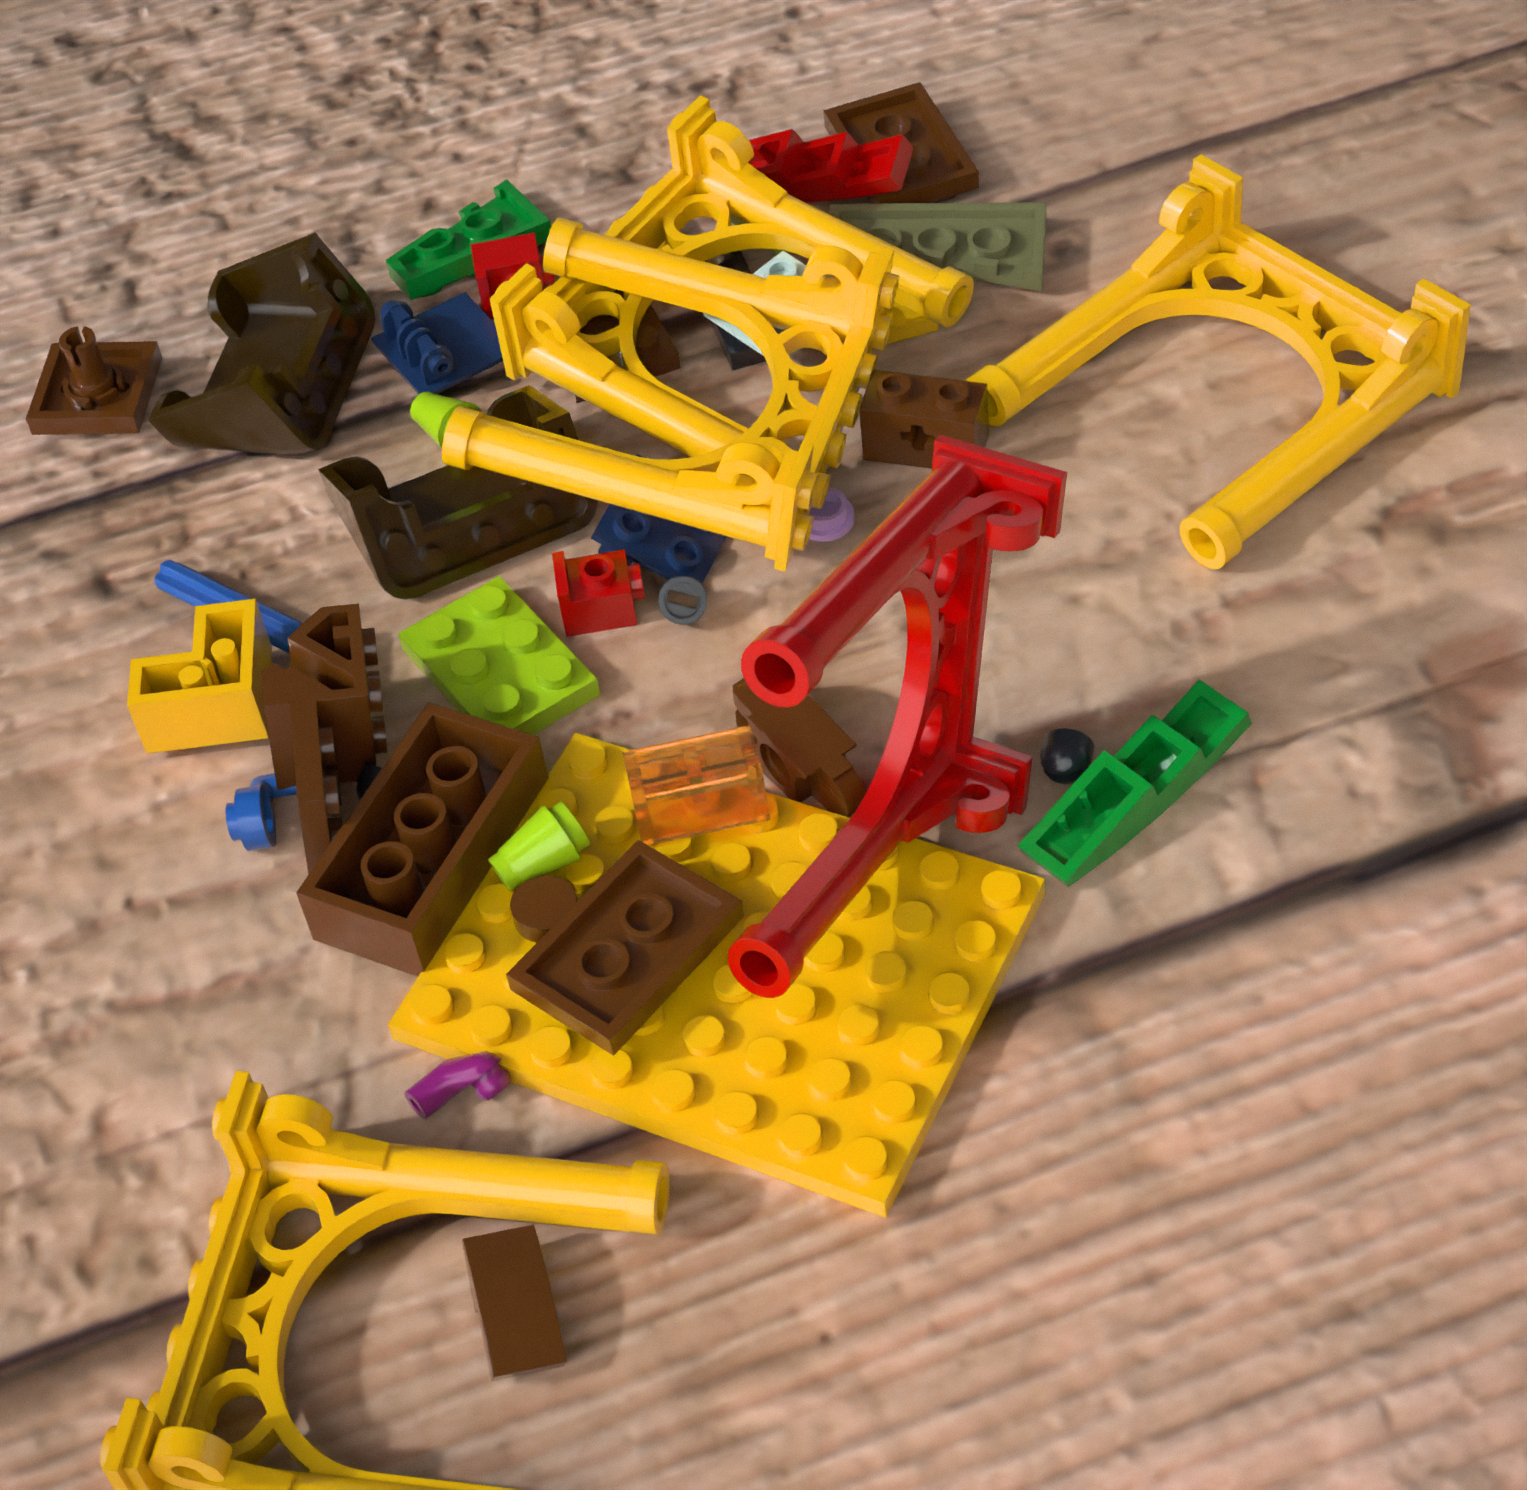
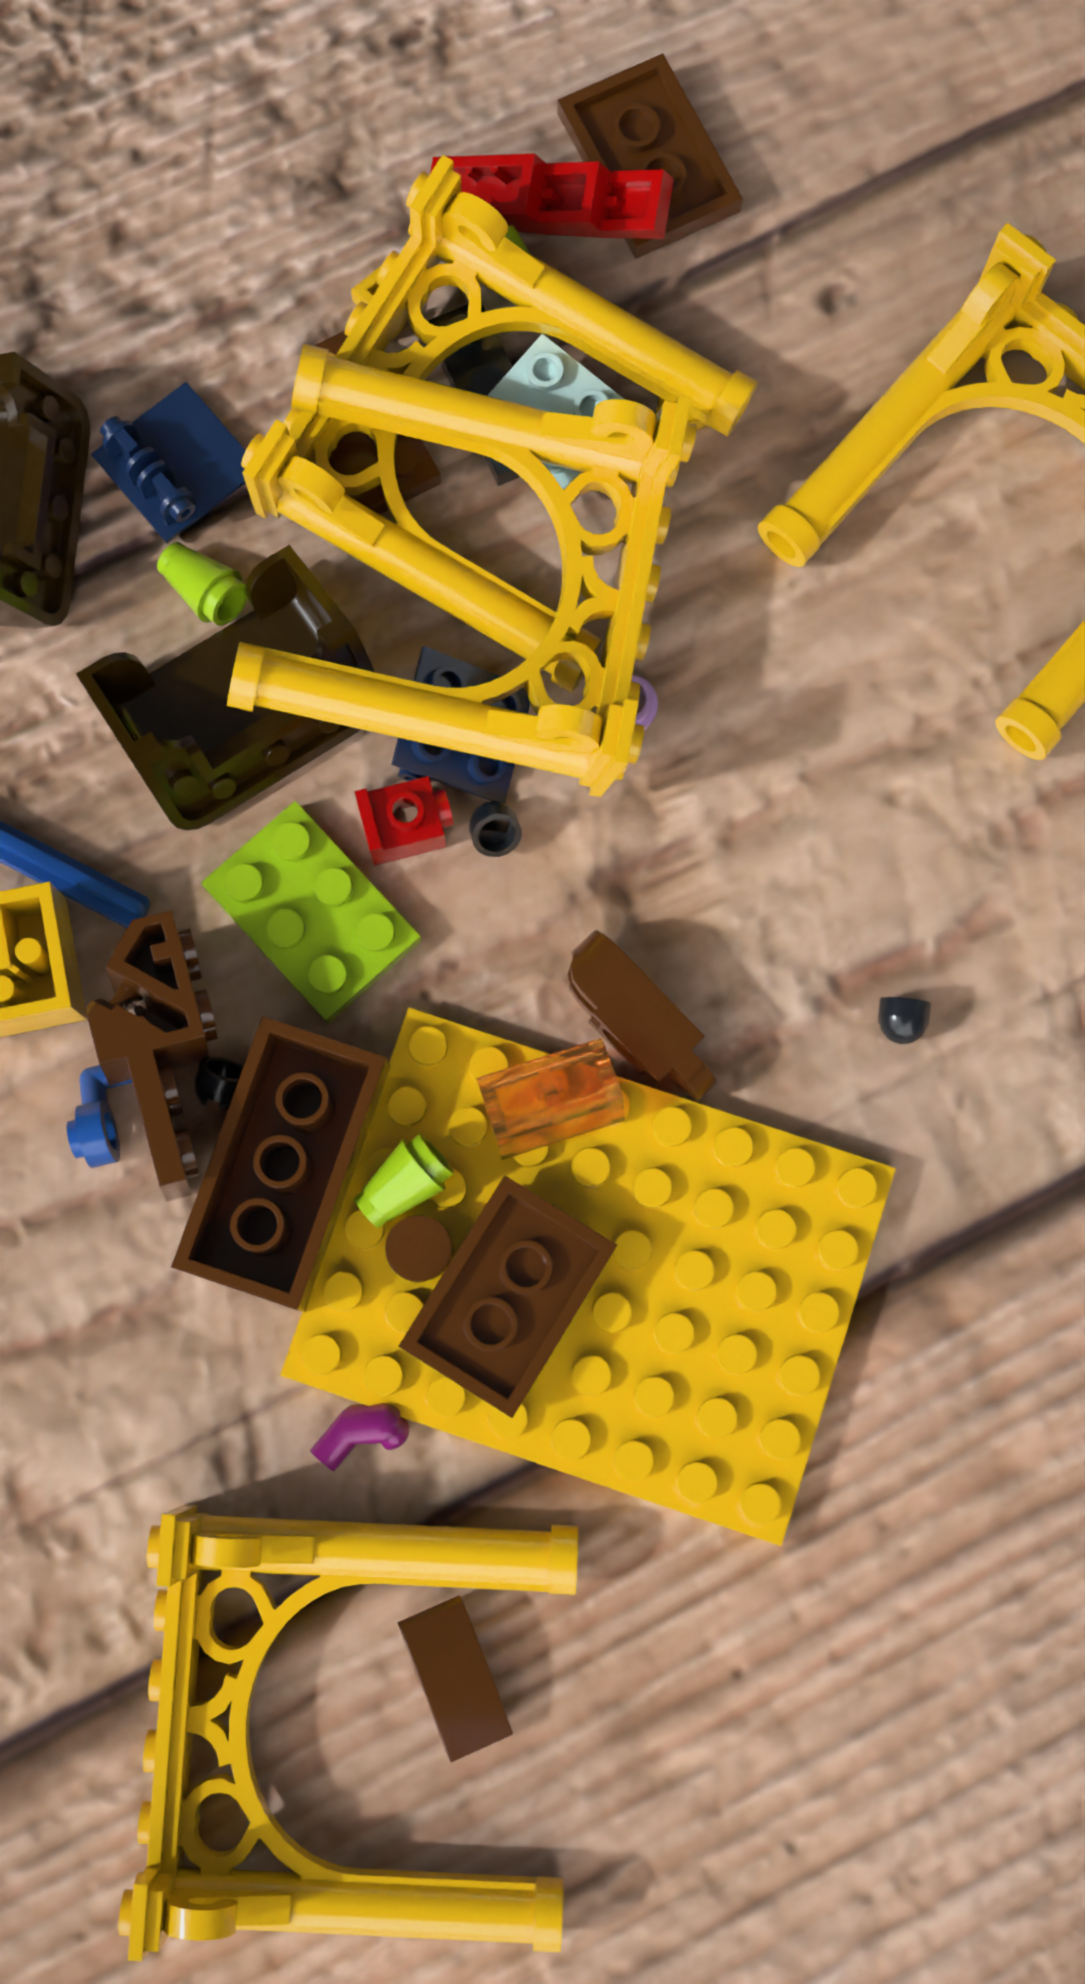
camera: 15 degrees left, 30 degrees up
green wing [385,179,552,300] -> none
red brick [470,233,555,319] -> none
red arch [728,435,1068,998] -> none
olive wing [829,202,1047,291] -> none
reddish brown brick [859,370,989,469] -> none
green slope [1017,679,1252,887] -> none

